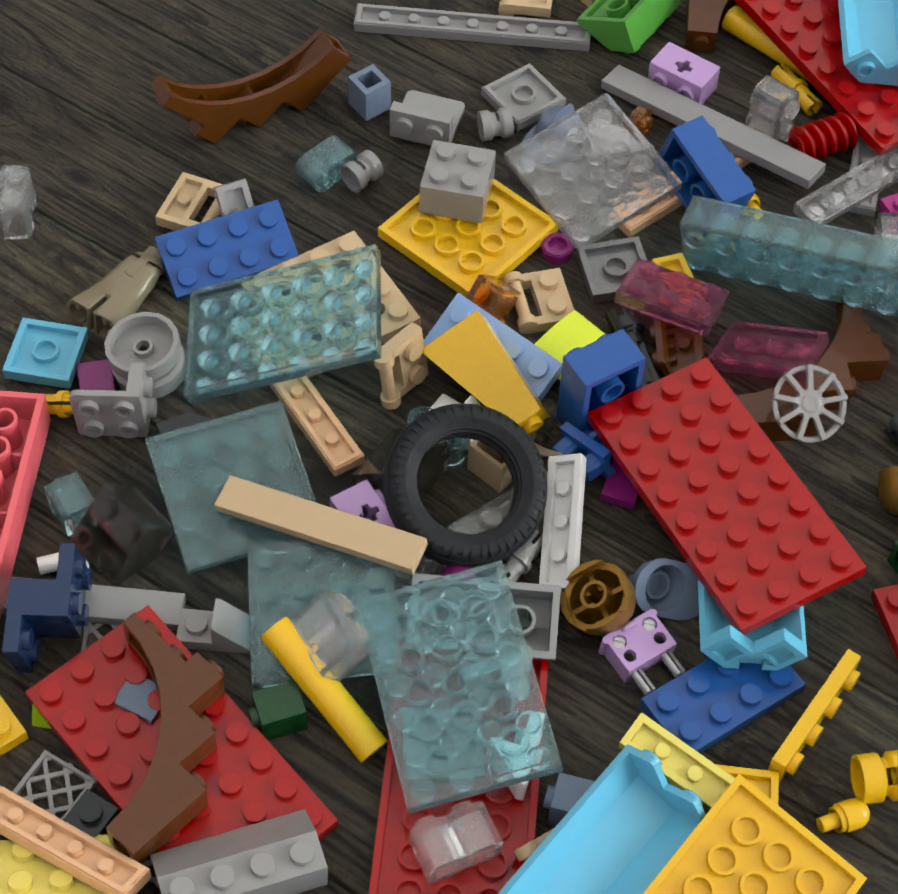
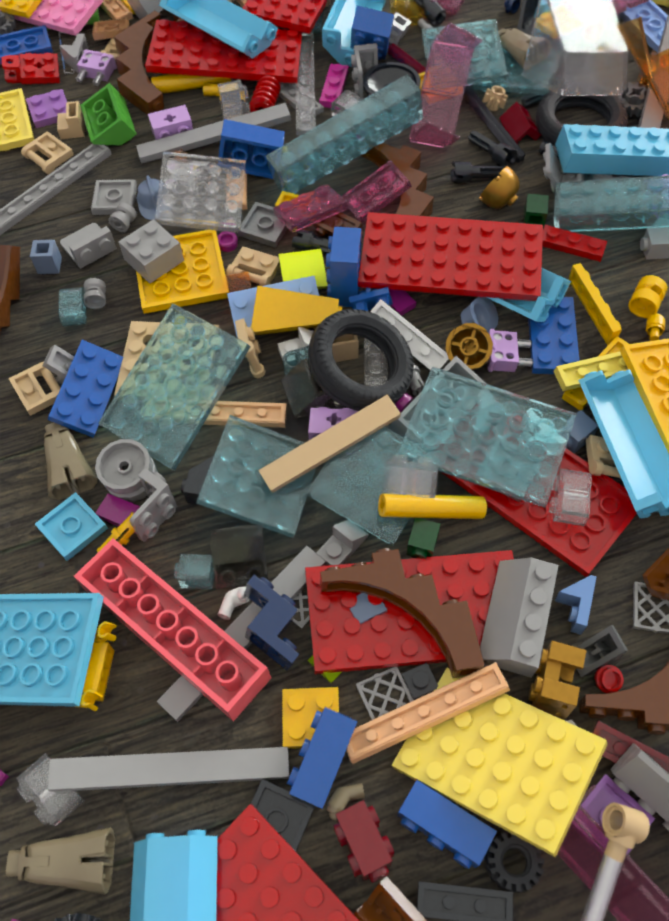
camera: 50 degrees left, 5 degrees up
light grey wheel [772,364,848,443] -> none

